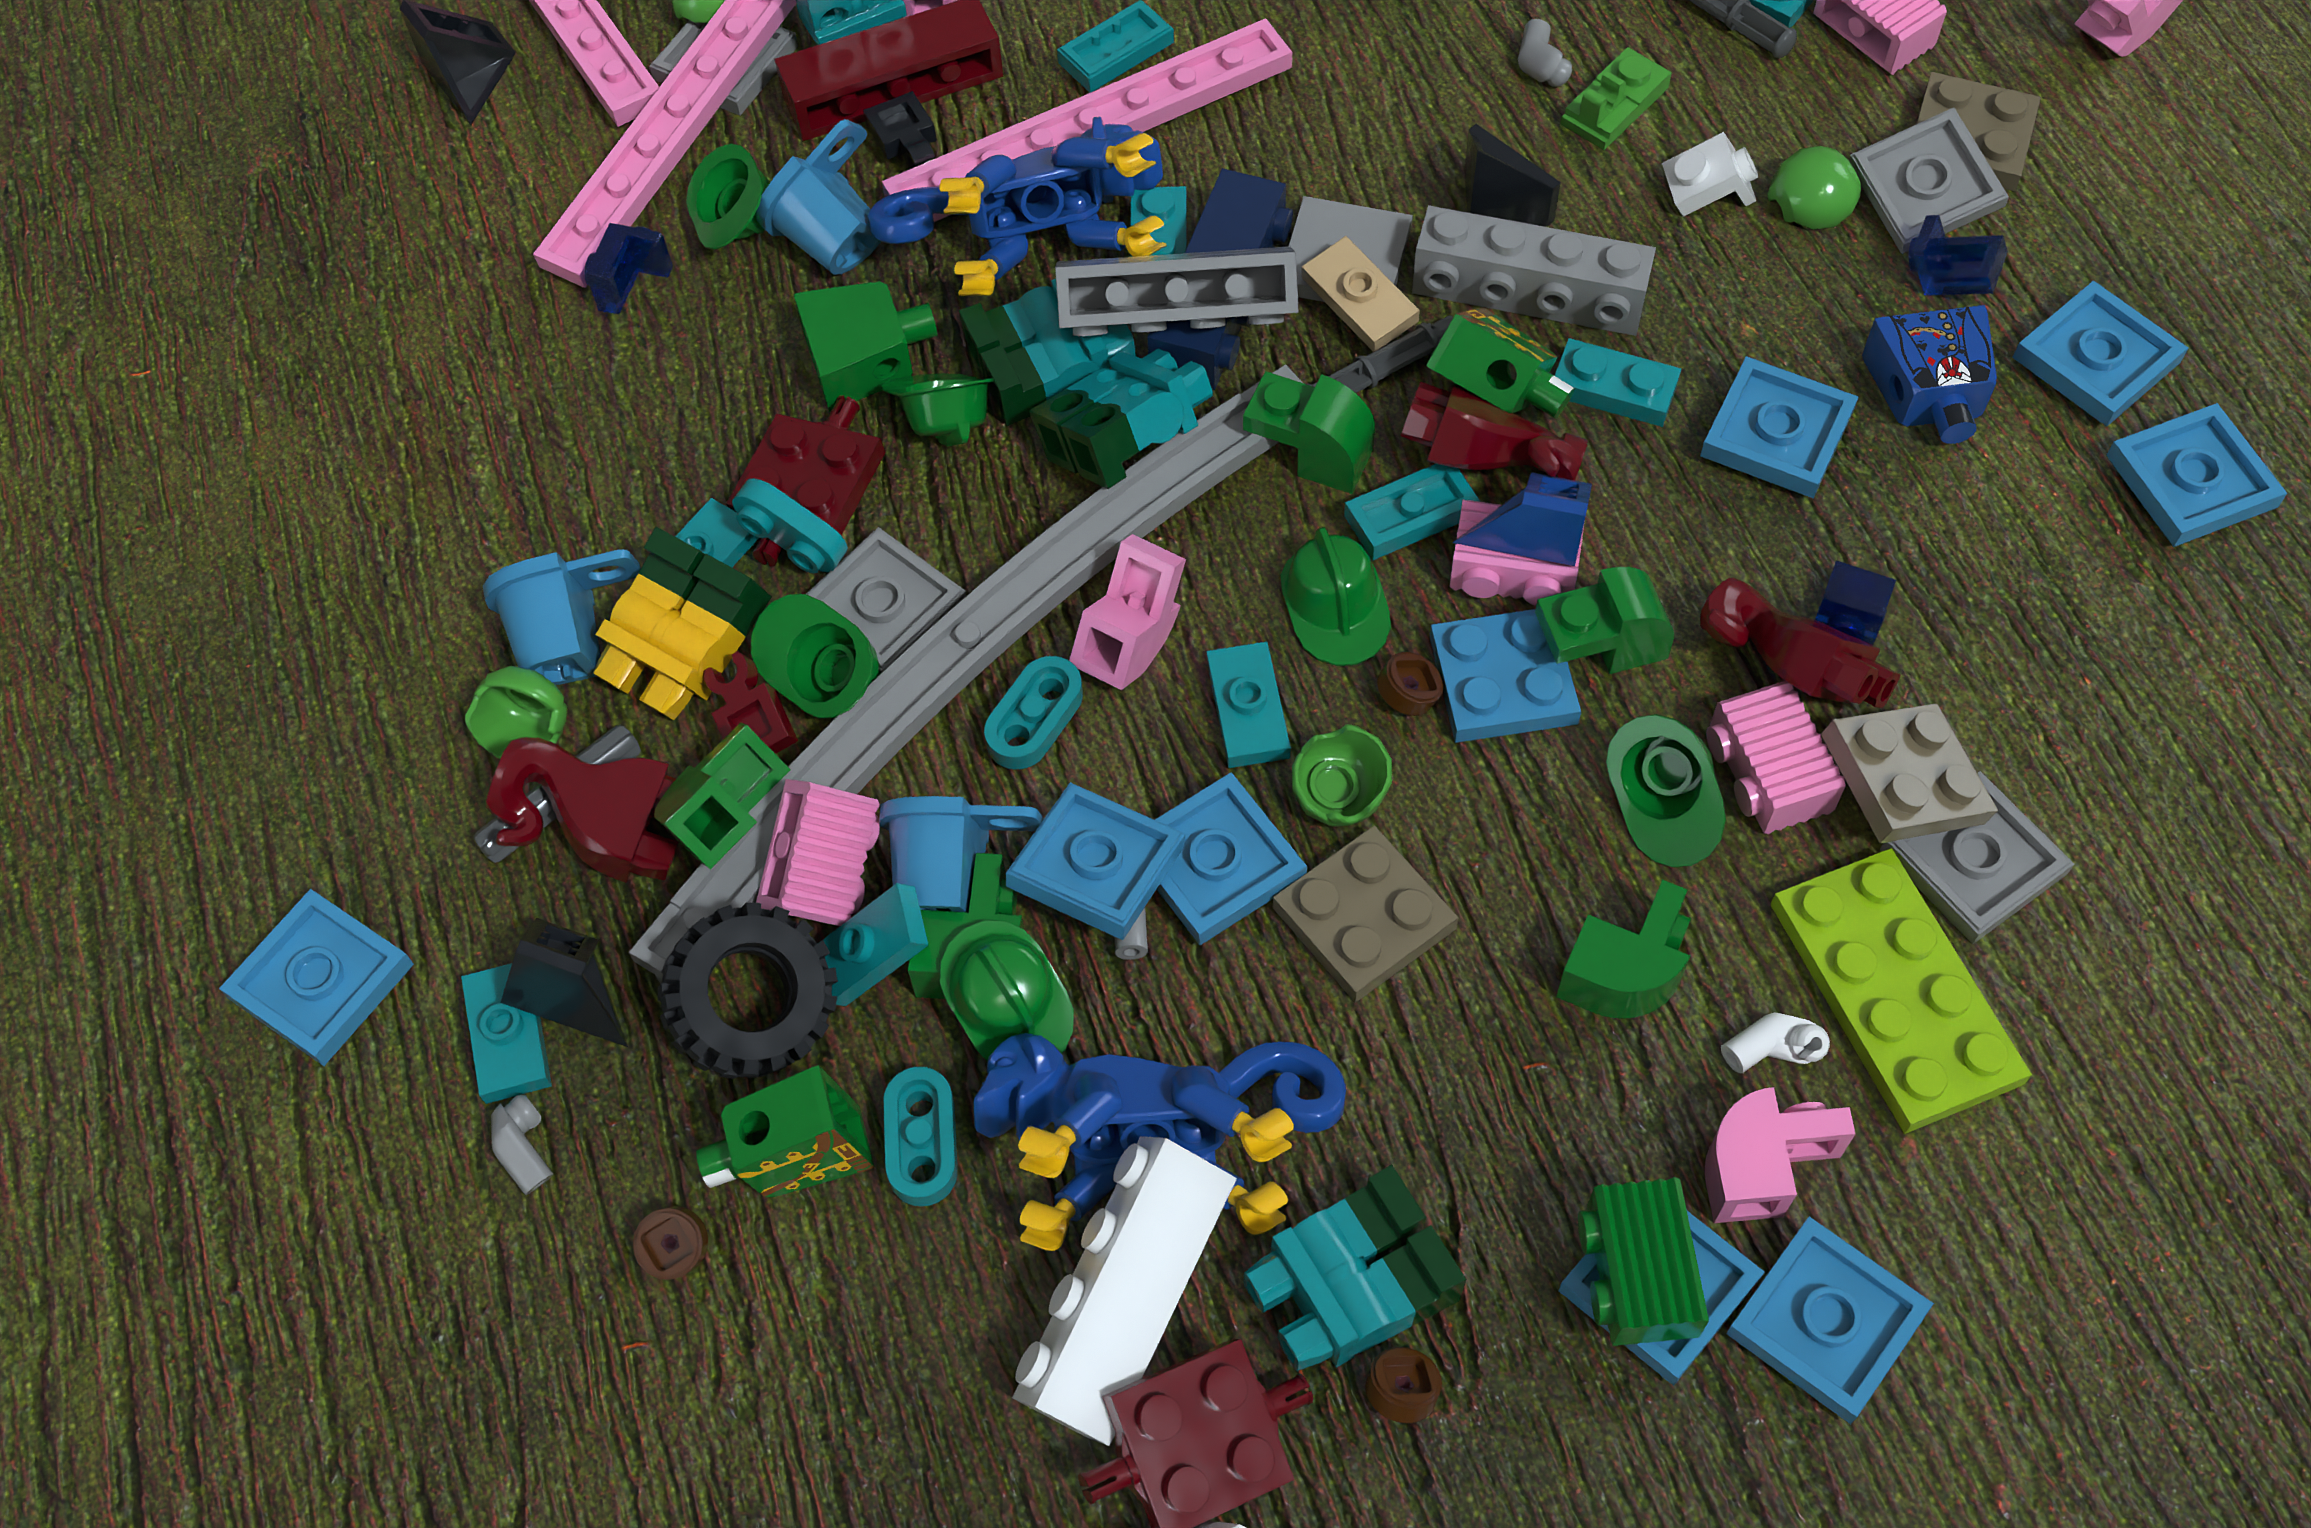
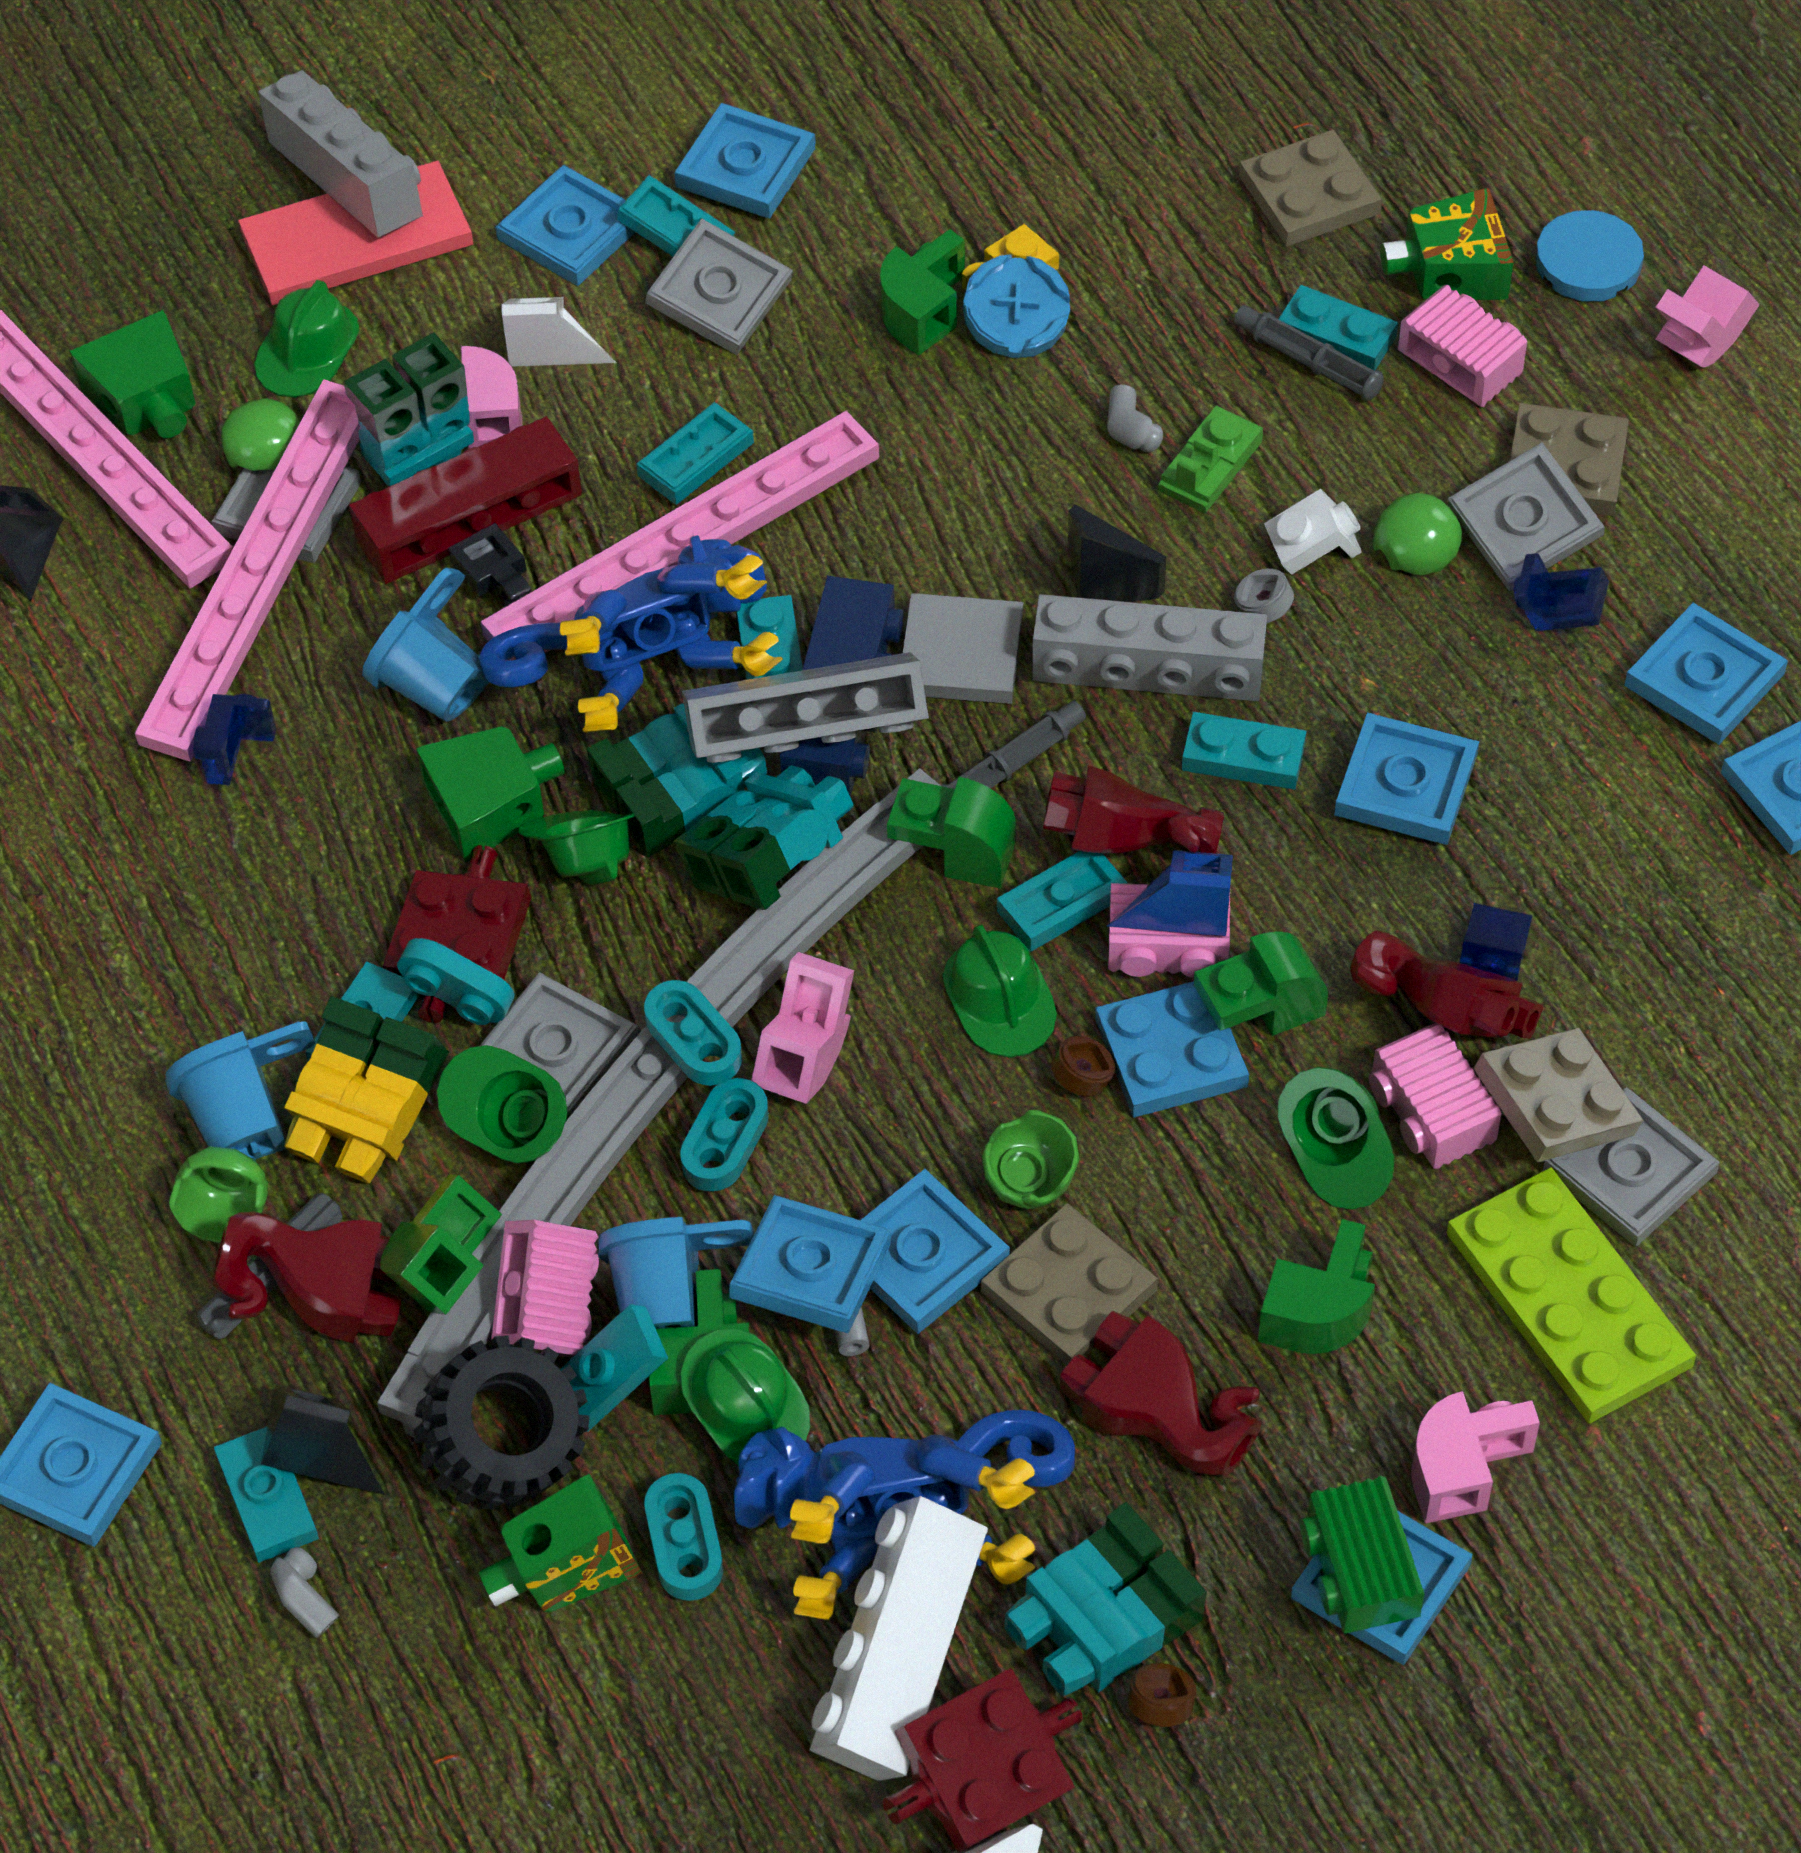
camera: 10 degrees left, 5 degrees down
reddish brown tile [633,1206,708,1280] -> none
green piece [686,144,770,249] -> none
dark red plate [704,651,798,754] -> none
teal plate [1206,642,1291,768] -> none
tan plate [1302,236,1420,352] -> none
green torso [1426,308,1575,419] -> none
white arm [1721,1013,1830,1074] -> none
dark azure plate [1726,1216,1934,1424] -> none
blue torso [1862,305,1997,444] -> none
none -> teal plate [644,980,742,1086]
none -> dark red hips [1060,1311,1262,1477]
none -> light grey tile [1234,568,1294,623]

